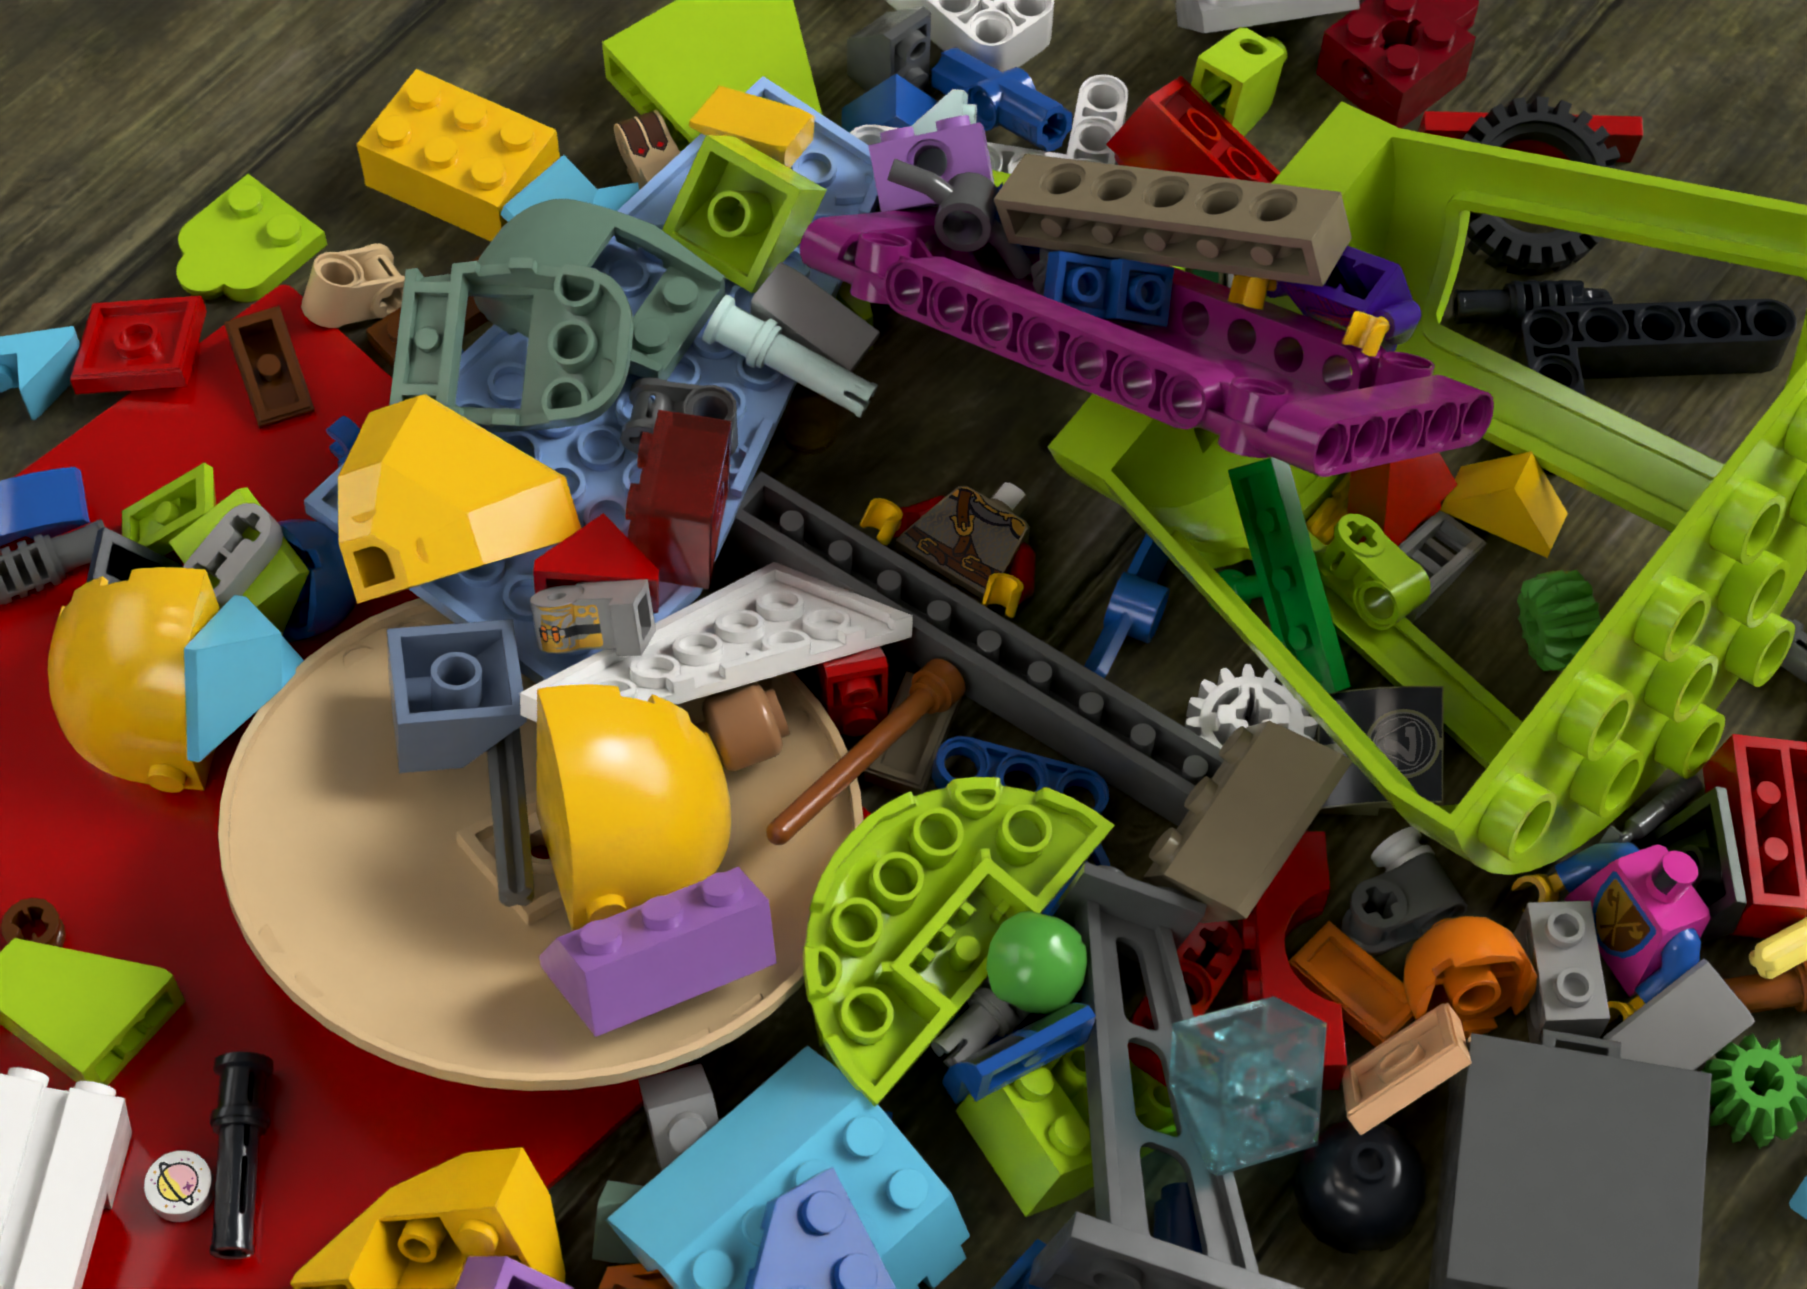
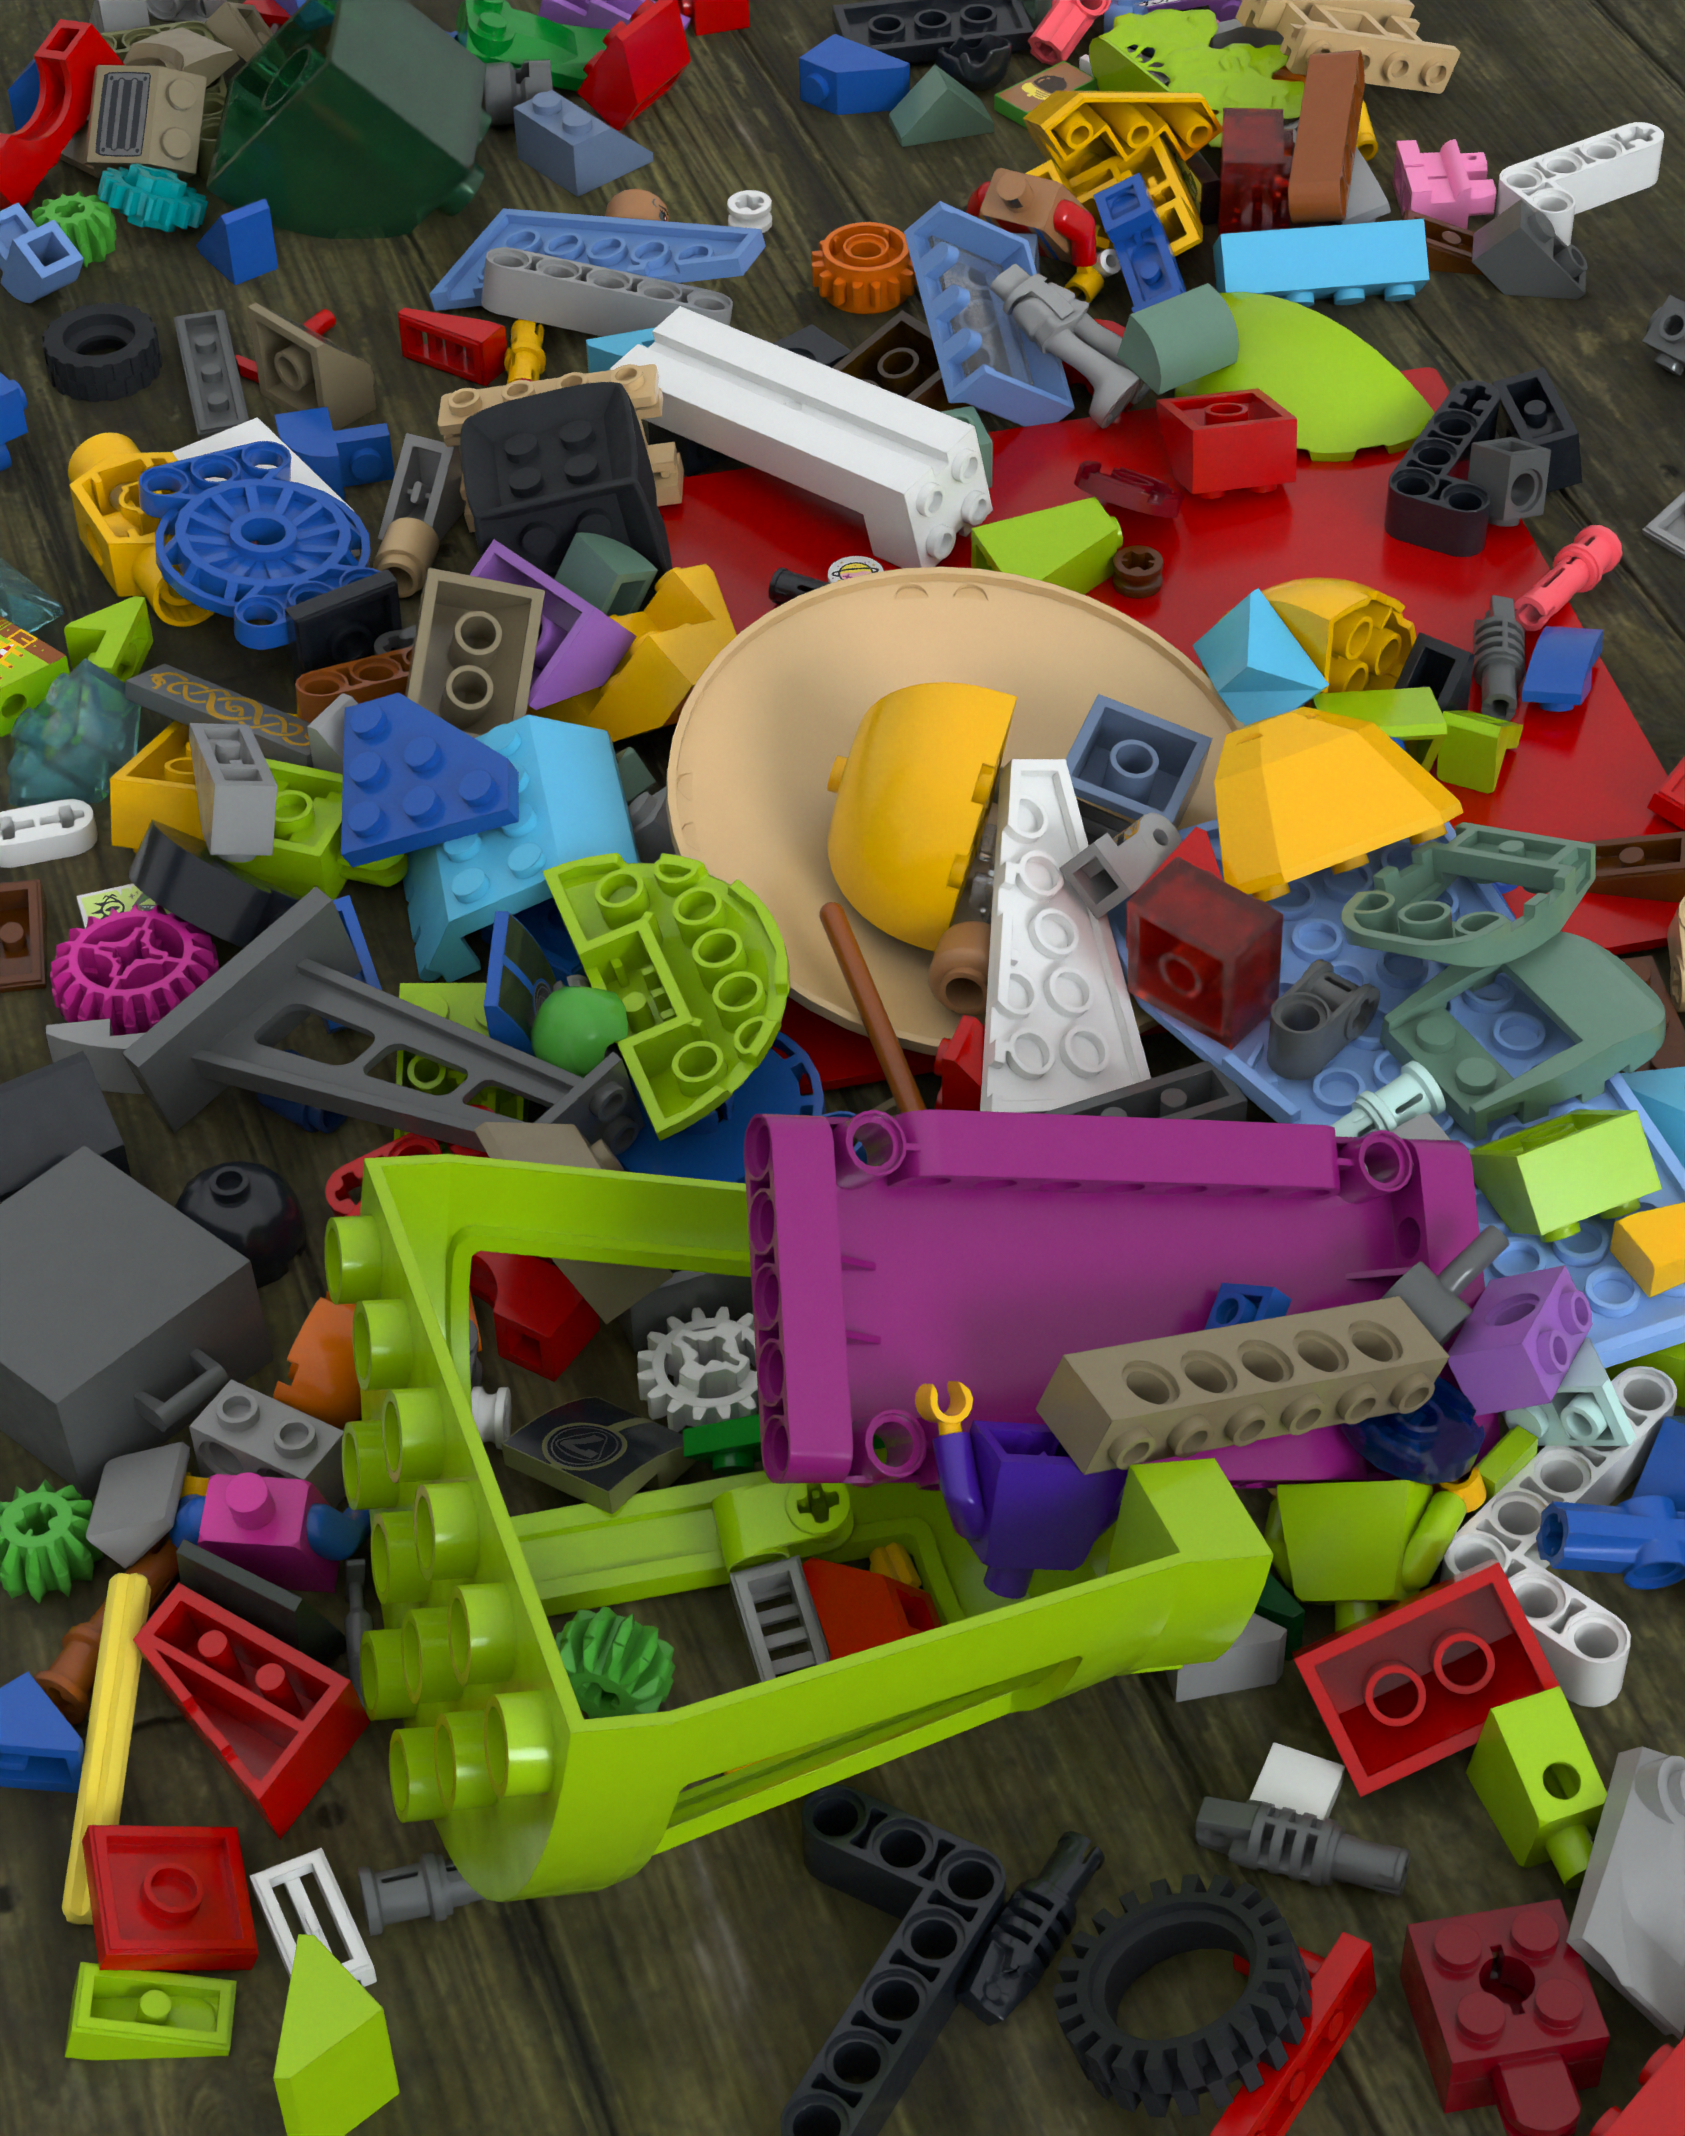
camera: 125 degrees right, 15 degrees down
light grey beam [183,503,283,609] -> none
medium lavender slope [539,867,777,1037] -> none
clear light blue slope [1169,996,1327,1176] -> none
light nougat plate [1342,1002,1472,1136] -> none

